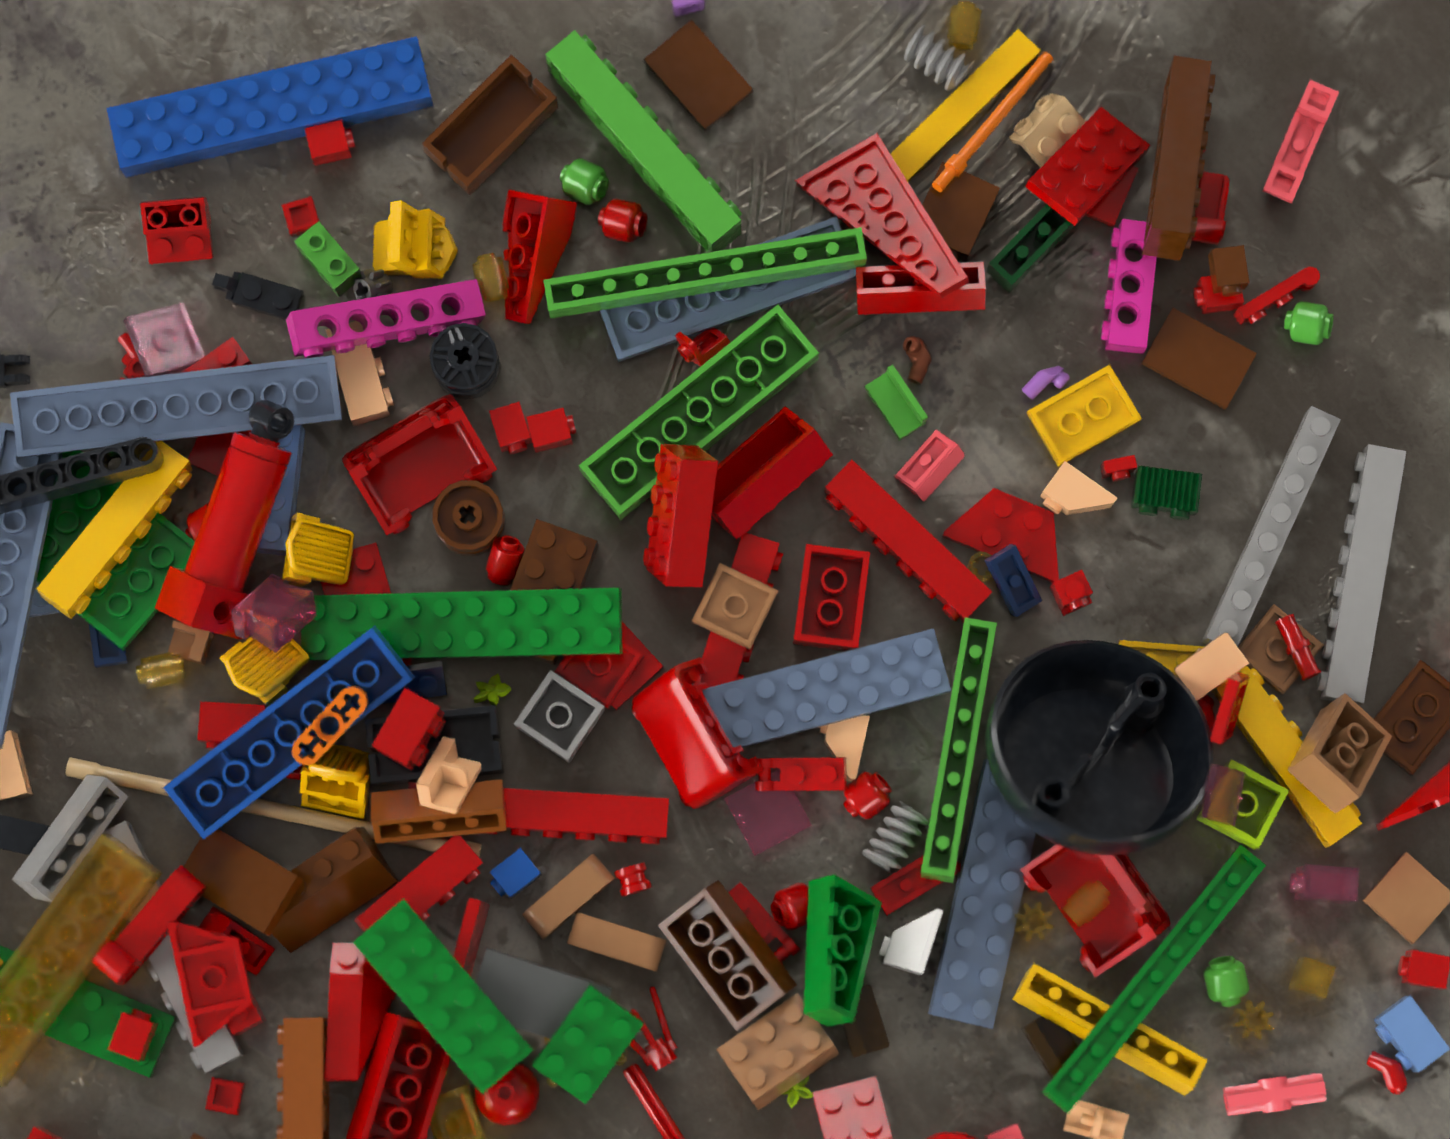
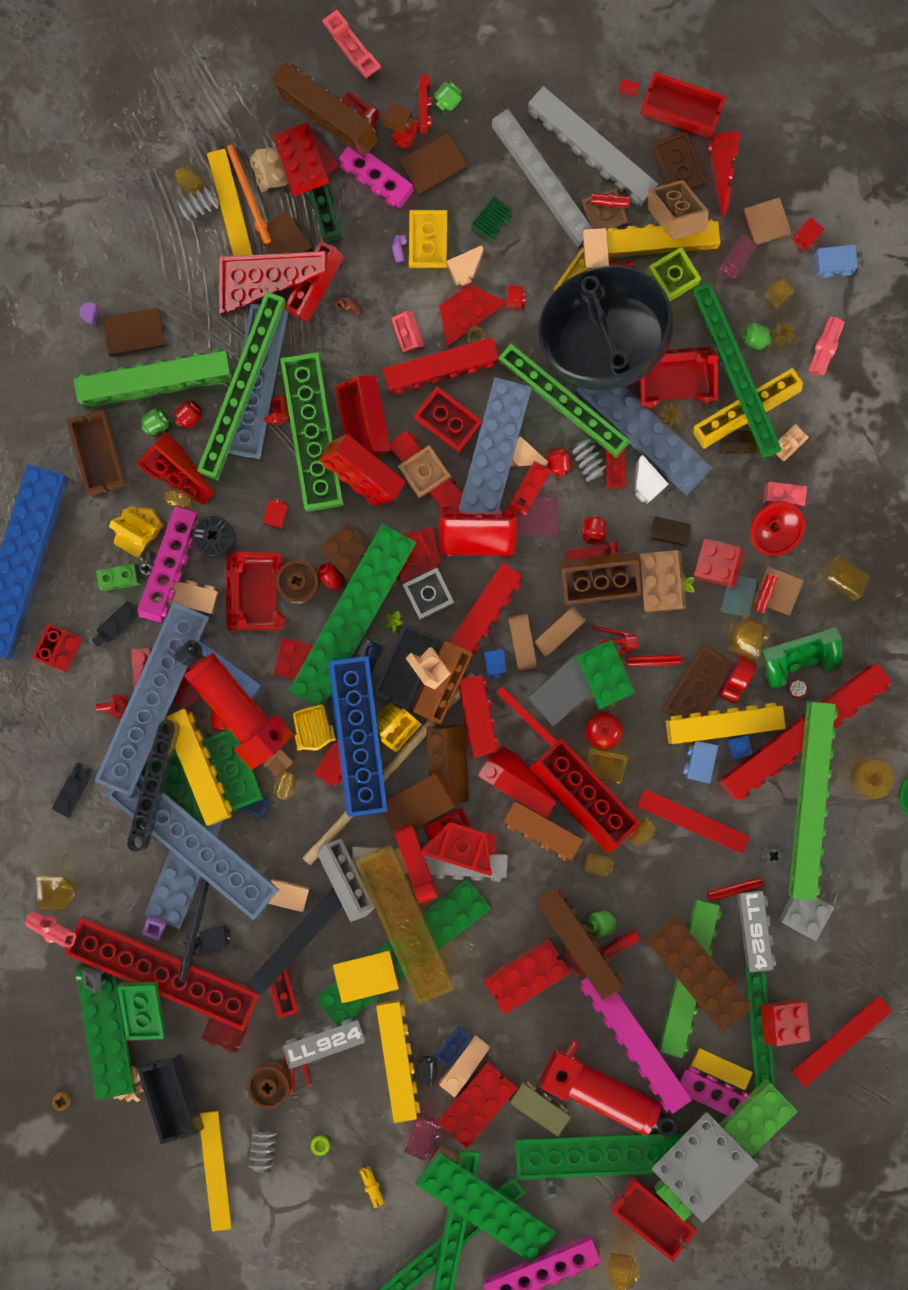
camera: 55 degrees left, 5 degrees up
red brick [108,1008,158,1061] -> none
clear pink tile [123,303,204,377] -> none
red tile [205,1077,245,1115] -> none
clear pink hips [231,574,317,653] -> none
red tile [282,196,320,237] -> none
yellow piece [282,512,354,587] -> none
orange beam [292,686,368,765] -> none
red brick [305,120,355,166] -> none
green plate [353,899,533,1094] -> none
red brick [372,688,446,771] -> none
red brick [489,401,532,454] -> none
red wheel [614,862,652,897] -> none
green wedge [804,874,882,1027] -> none
bright green panel [864,364,928,441] -> none
dark blue plate [984,544,1042,617] -> none
clear yellow brick [1062,879,1111,927] -> none
red plate [1100,455,1137,482] -> none
piece [1201,764,1245,826] -> none
red tile [1210,672,1250,744] -> none
red arm [1367,1051,1407,1095] -> none

